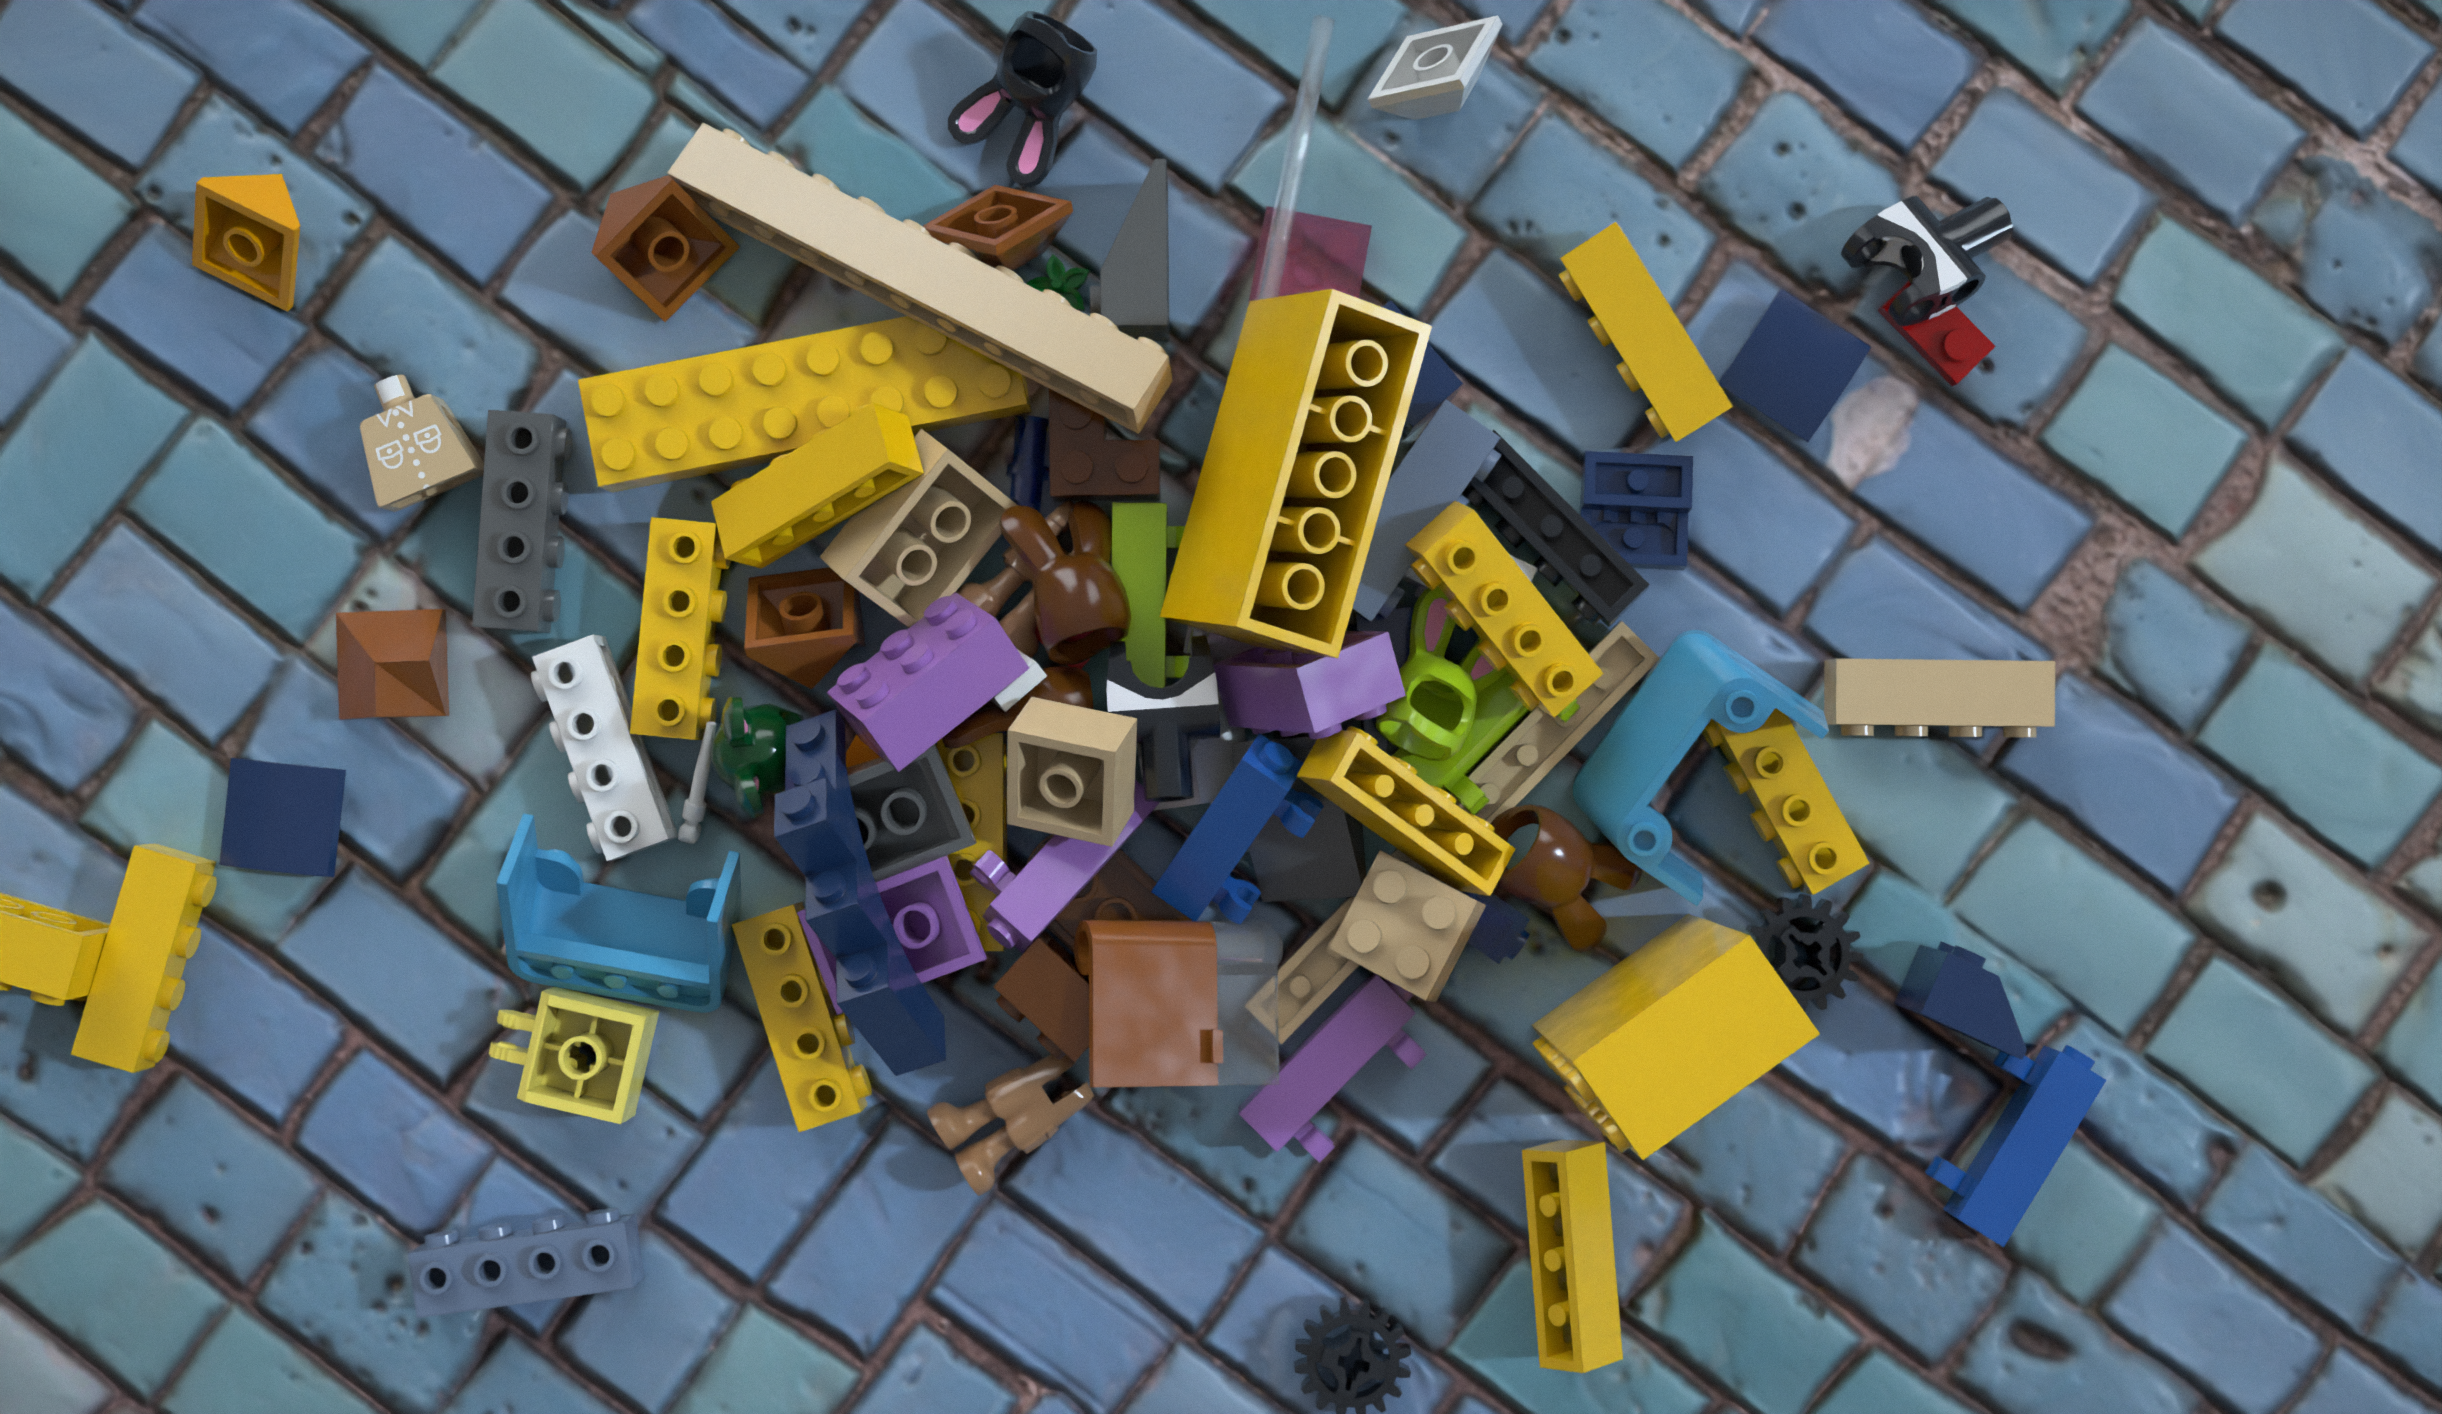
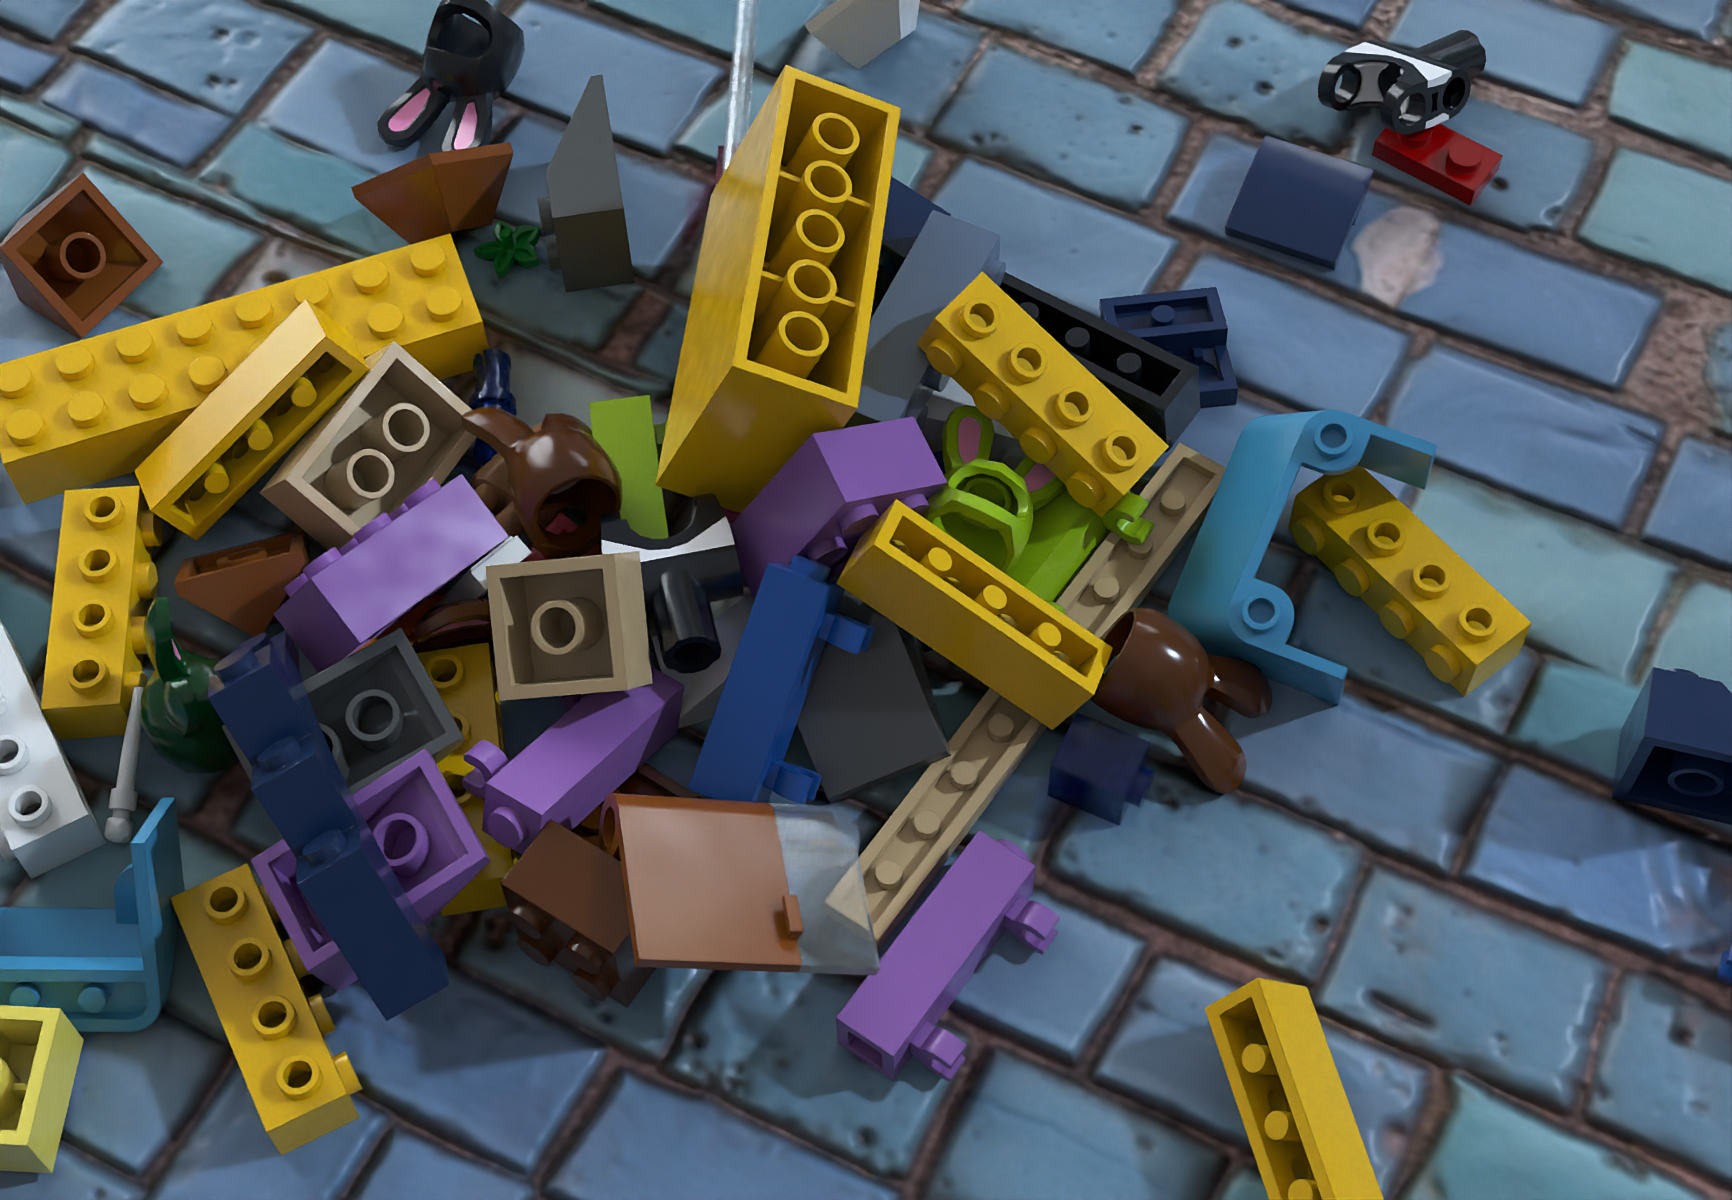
camera: 10 degrees left, 30 degrees down
tan brick [667,123,1173,434] -> none
medium nougat piece [927,1054,1094,1196] -> none
reddish brown brick [1049,388,1161,502] -> none
tan brick [1329,850,1486,1002] -> none
yellow brick [1532,914,1820,1160] -> none
yellow brick [1559,222,1733,442] -> none
black gear [1746,894,1864,1012] -> none
tan brick [1824,659,2055,738] -> none

